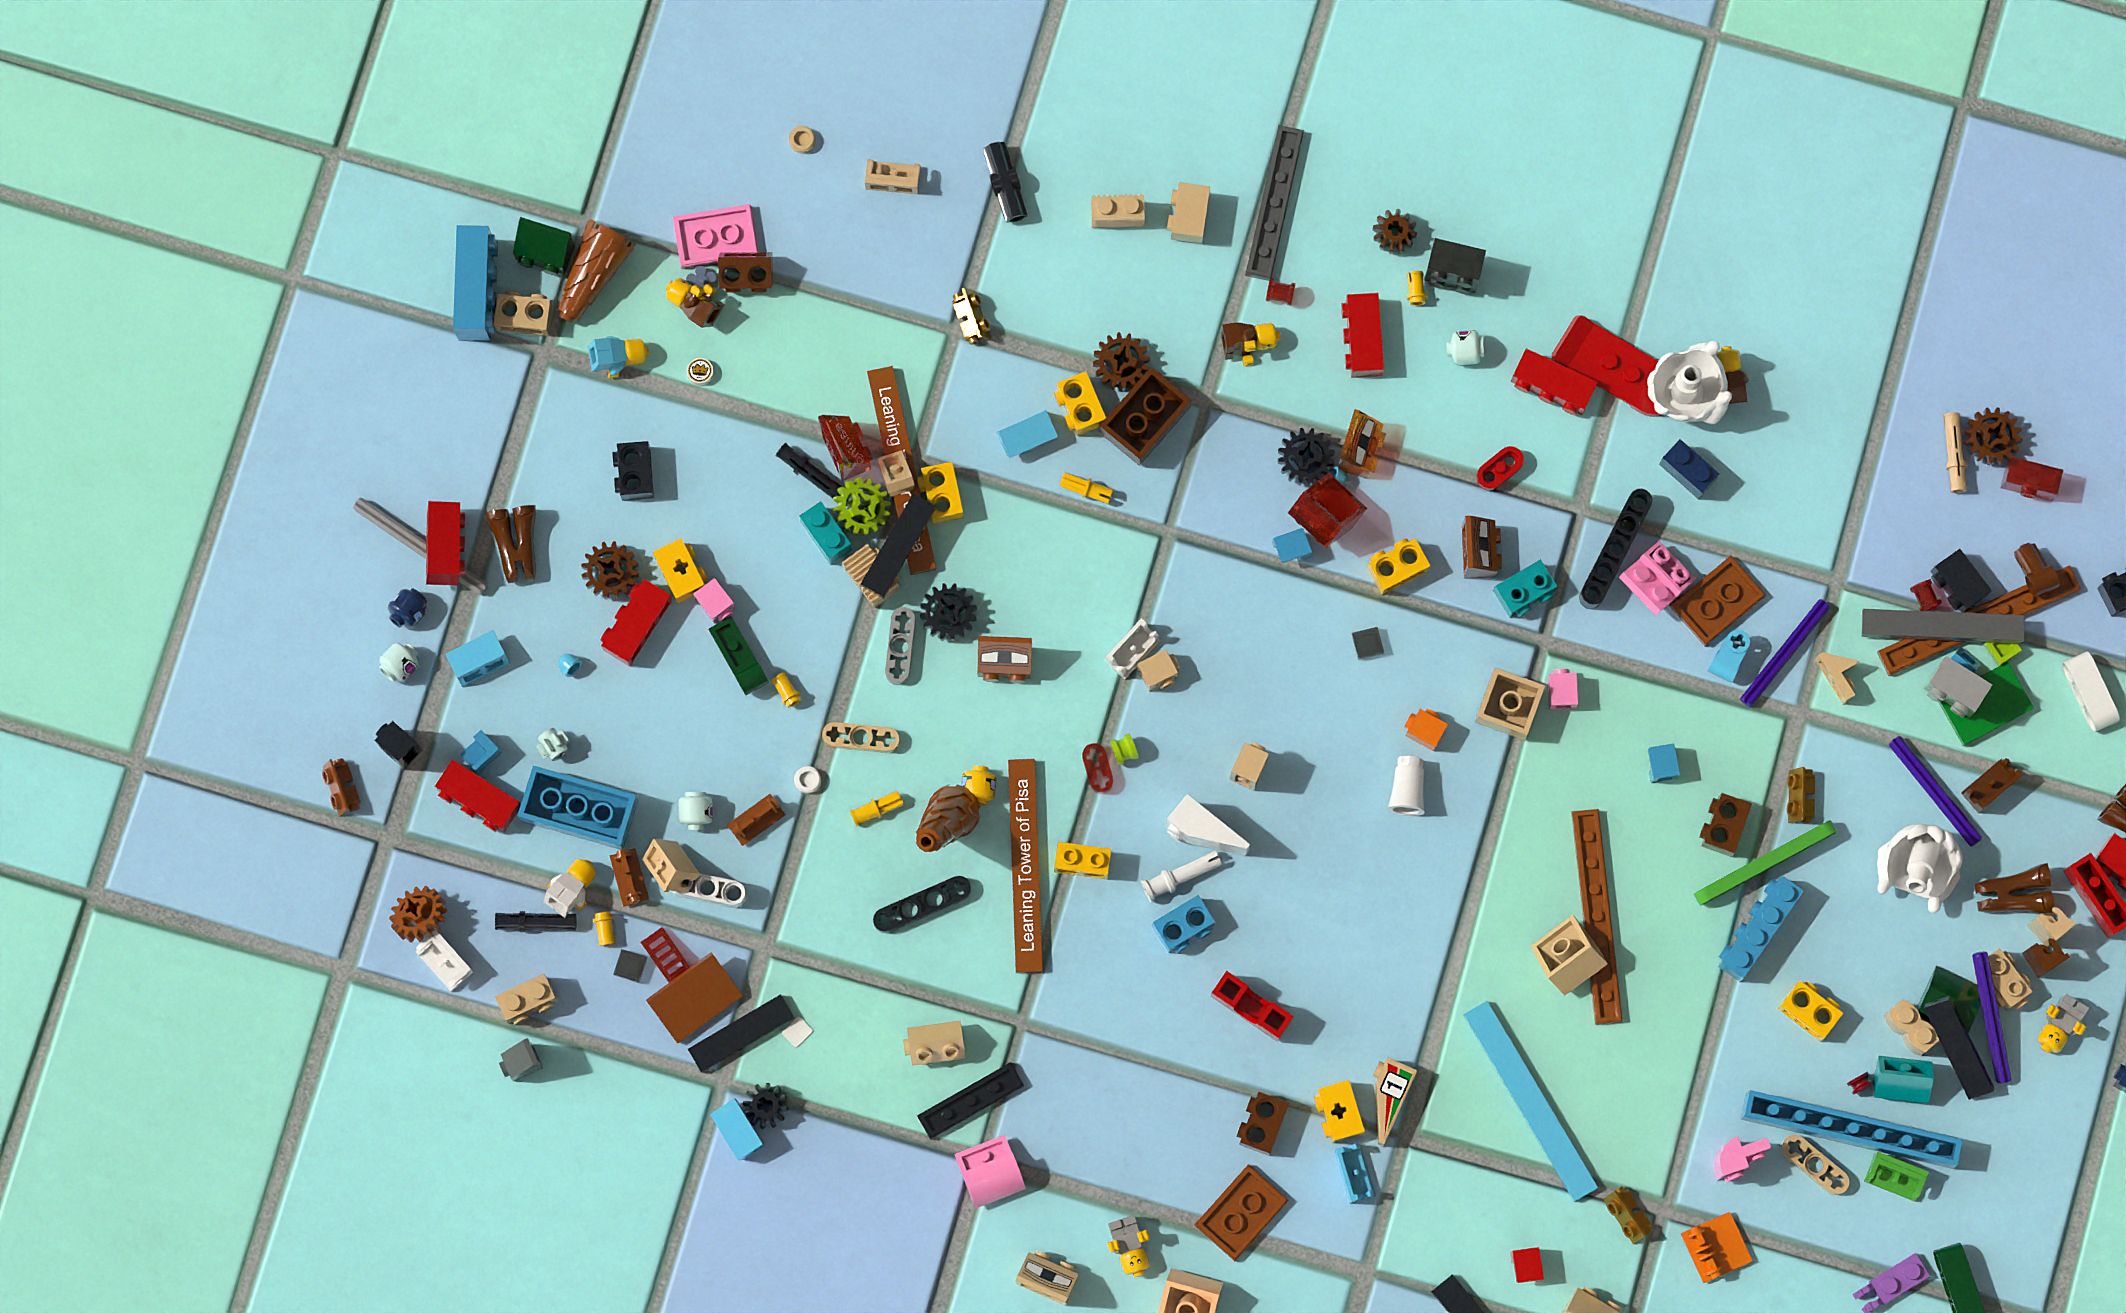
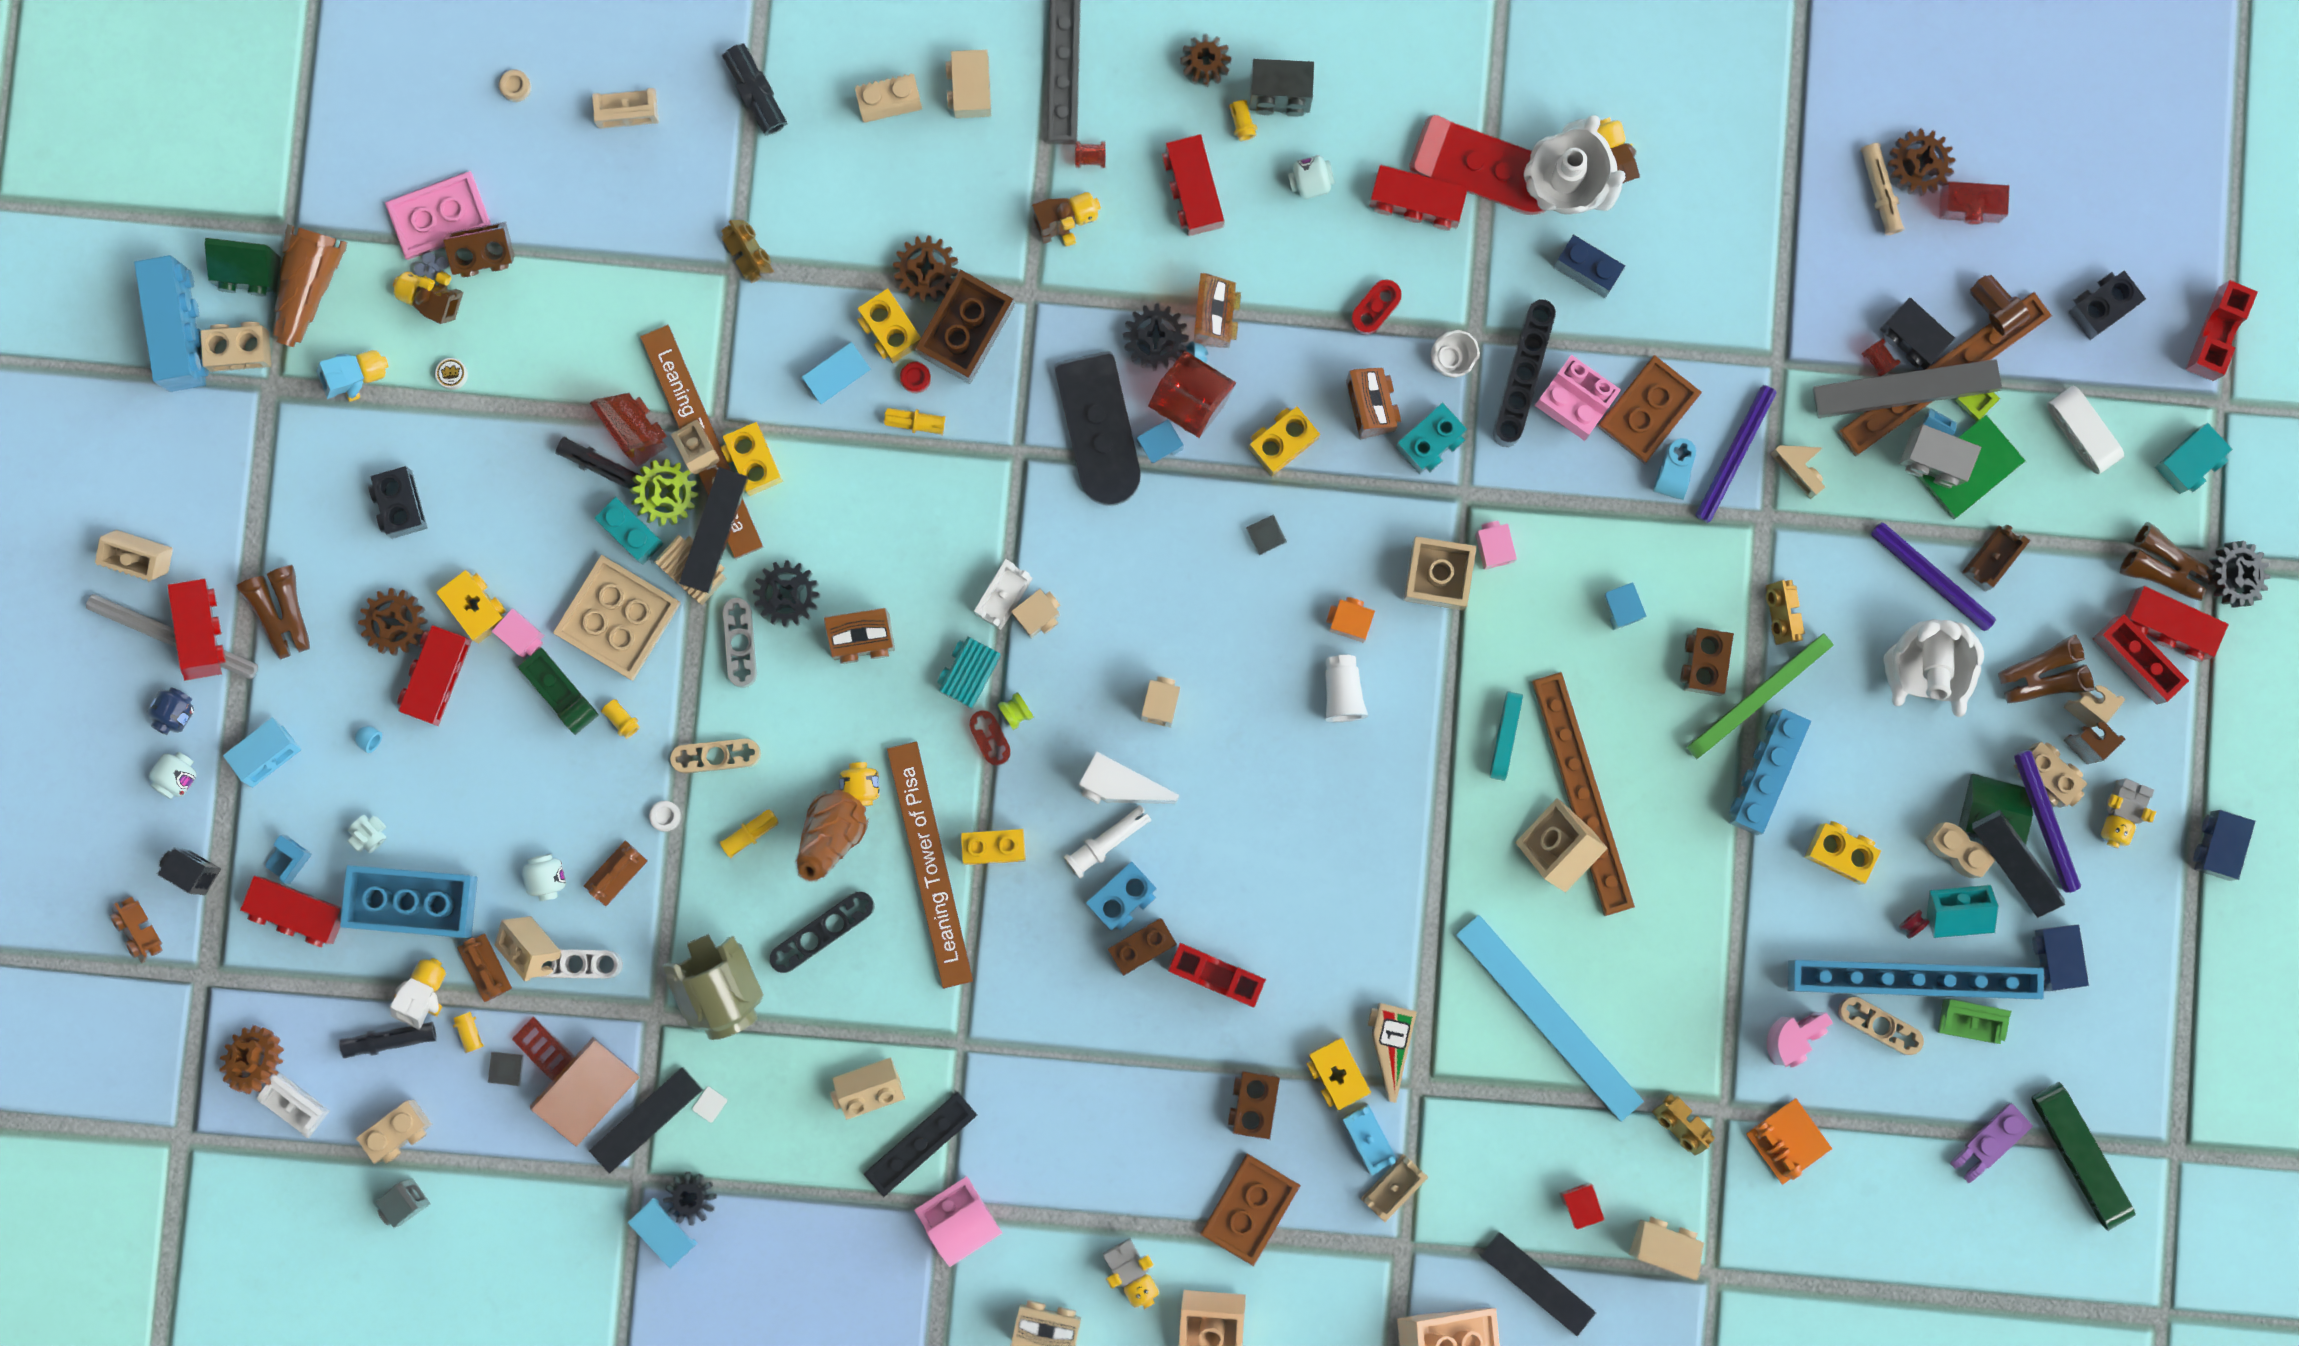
camera: 15 degrees left, 5 degrees up
none -> tan brick [95,530,173,582]
none -> tan plate [553,555,681,681]
none -> olive piece [662,934,764,1040]
none -> red tile [900,362,931,394]
none -> teal brick [937,636,1001,709]
none -> black piece [1054,351,1141,506]
none -> reddish brown brick [1108,918,1177,976]
none -> tan hinge [1360,1154,1428,1222]
none -> white hair [1430,330,1480,378]
none -> teal beam [1489,691,1523,781]
none -> dark blue brick [2032,924,2089,991]

